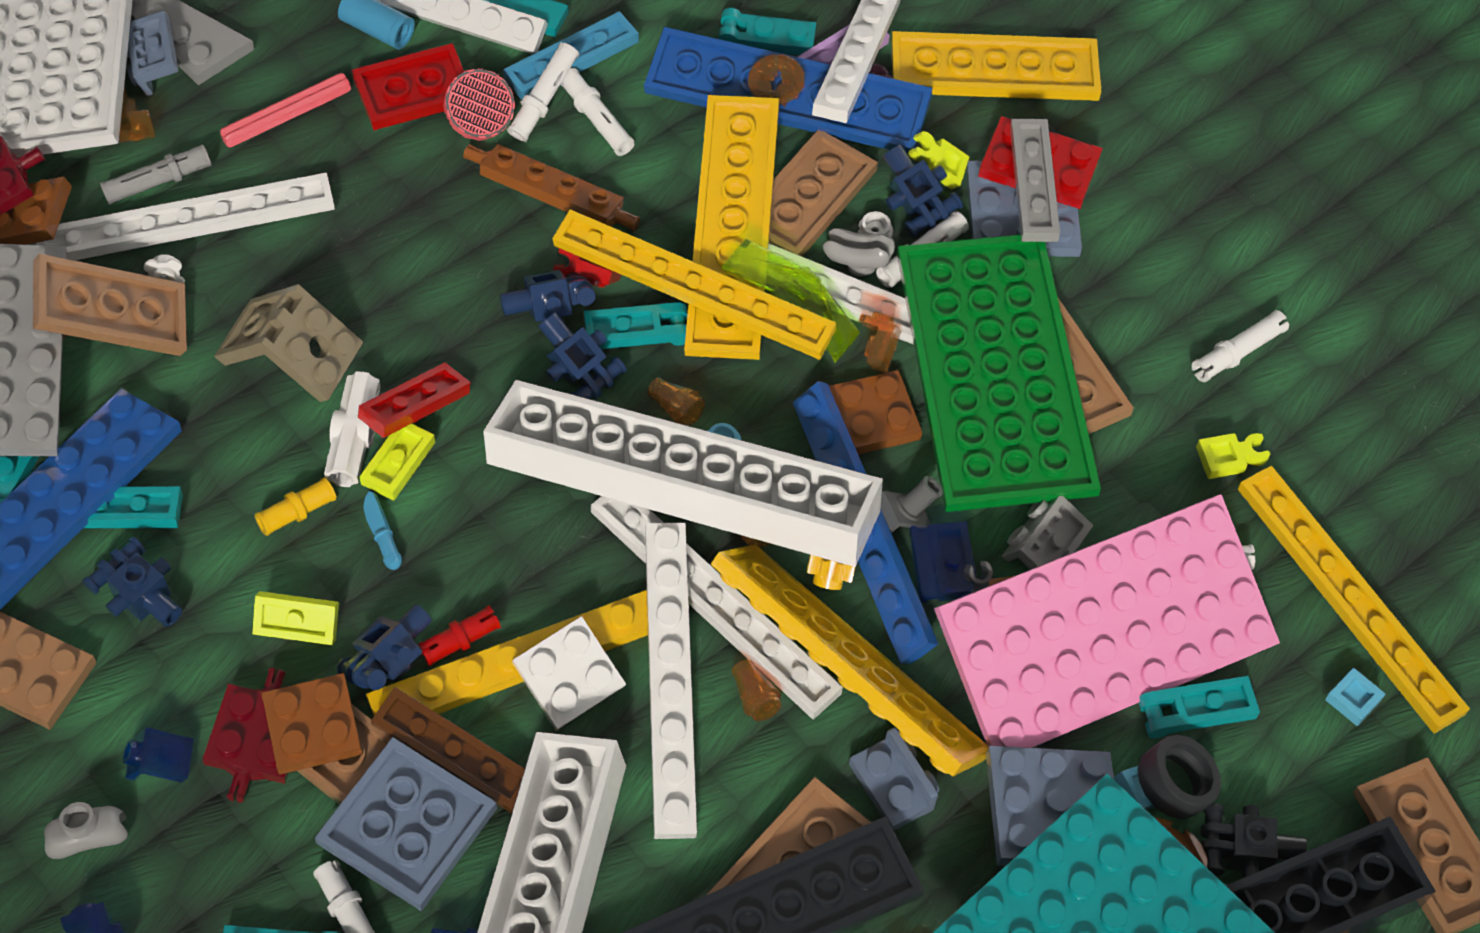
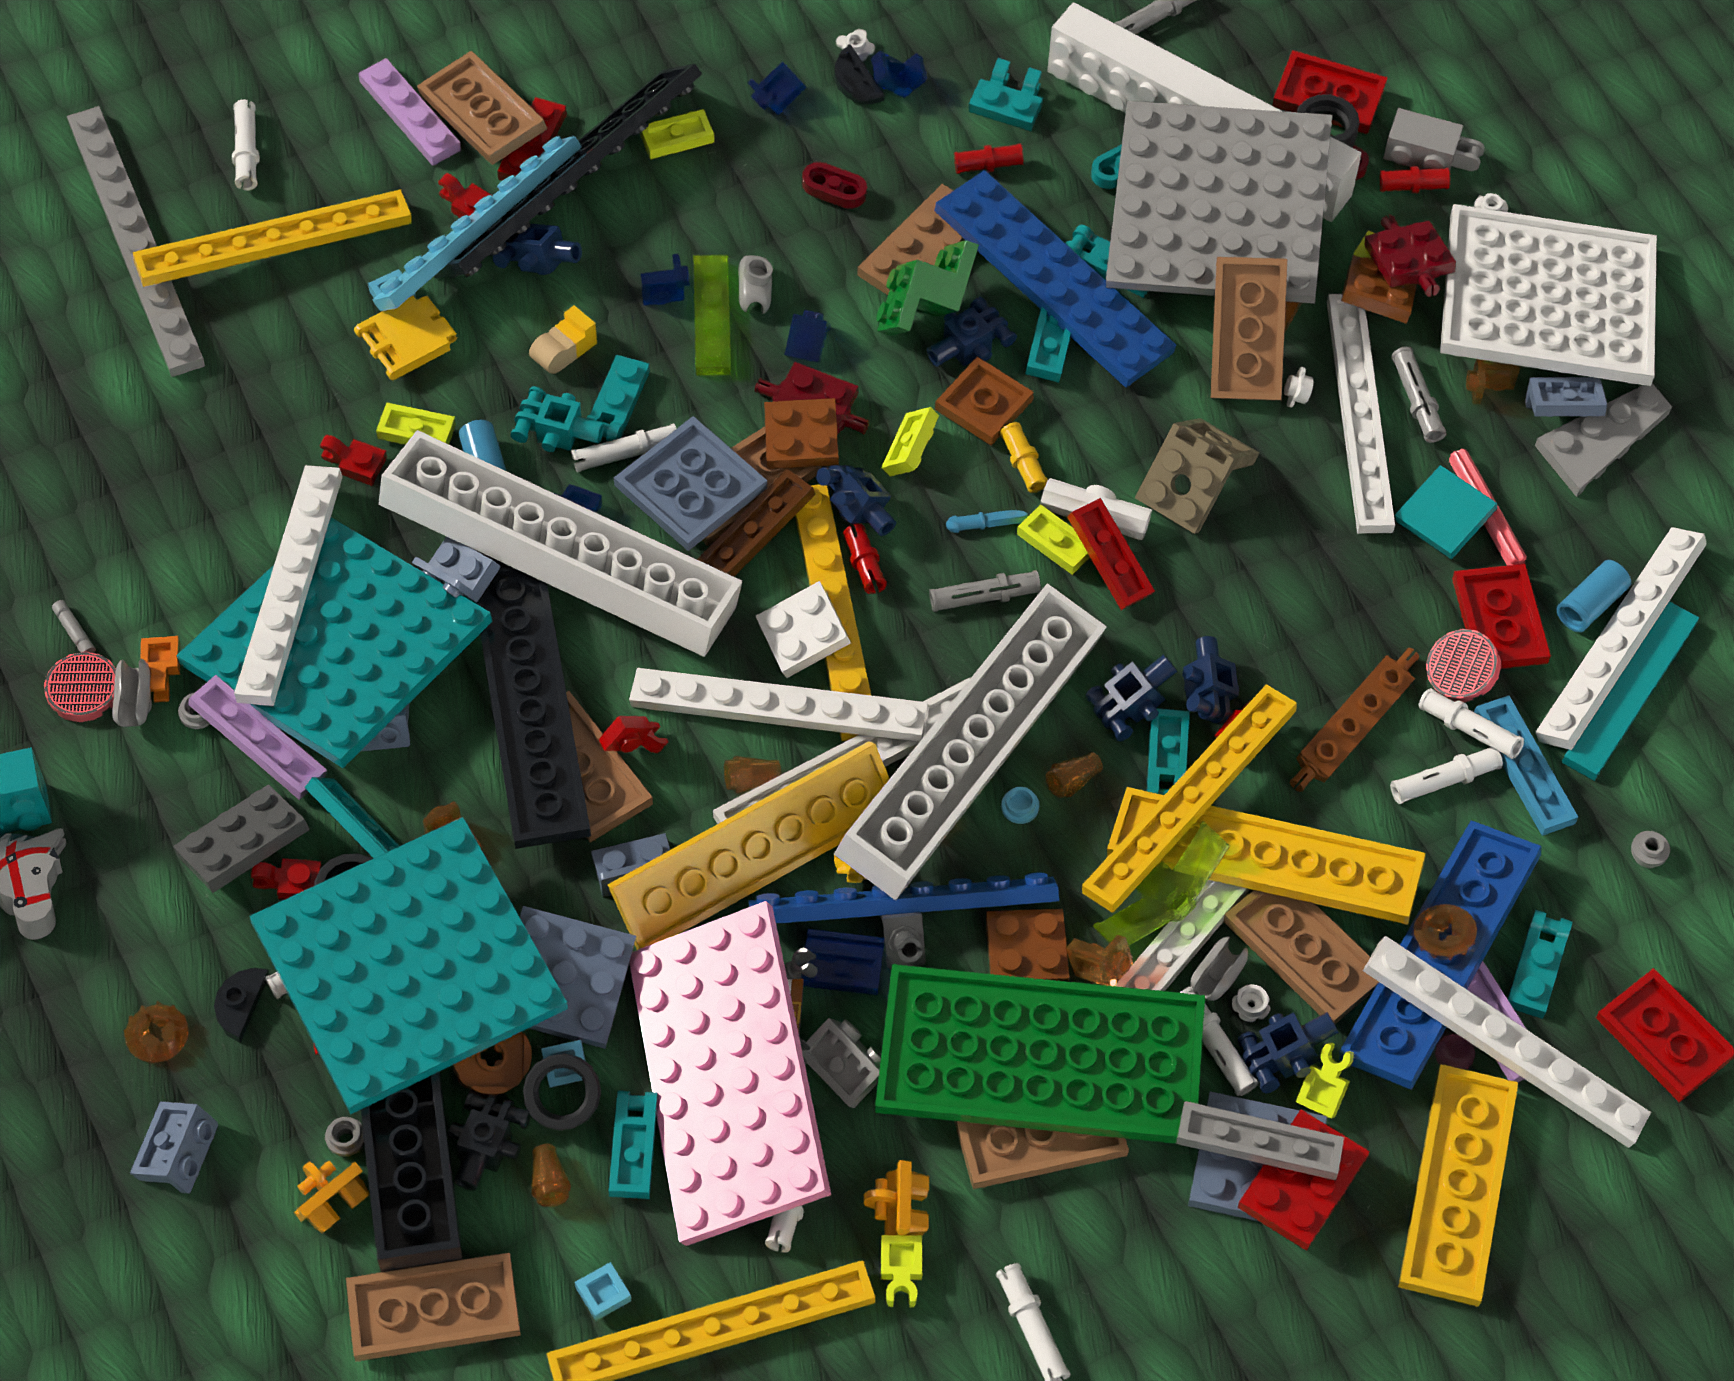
camera: 105 degrees right, 0 degrees up
none -> clear orange cone [531,1144,571,1207]
none -> red plate [598,716,669,753]
none -> clear neon green plate [693,255,731,376]
none -> light orange hips [863,1160,929,1235]
none -> green bracket [876,240,979,336]
none -> light grey pin [929,570,1041,612]
none -> dark orange plate [935,357,1034,446]
none -> teal tile [1395,465,1497,560]

